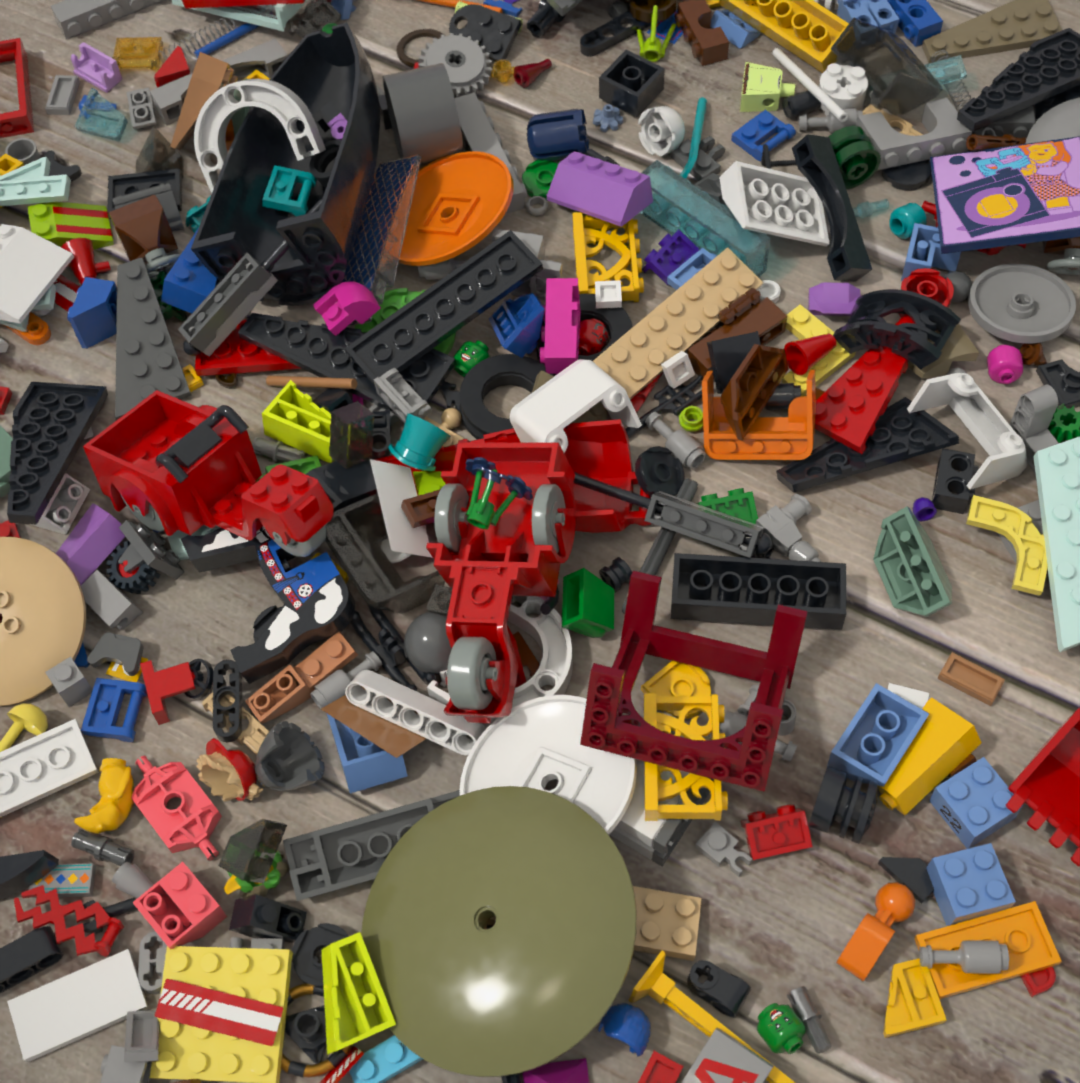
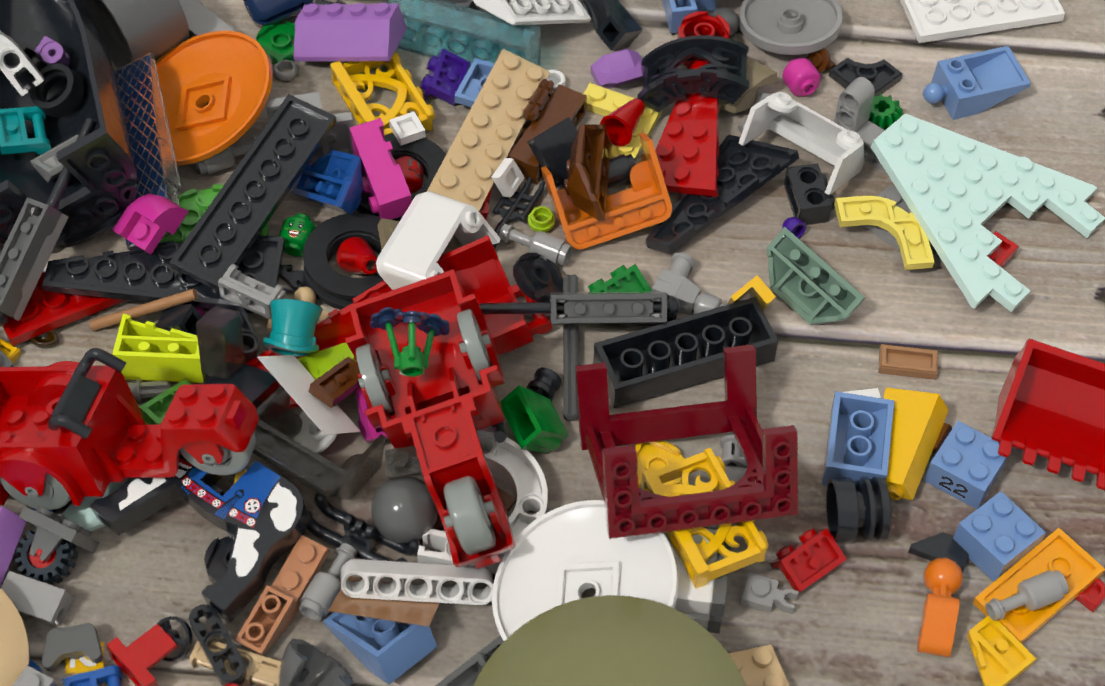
camera: 30 degrees left, 5 degrees down
none -> red piece [337,237,377,274]
none -> yellow panel [728,275,776,310]

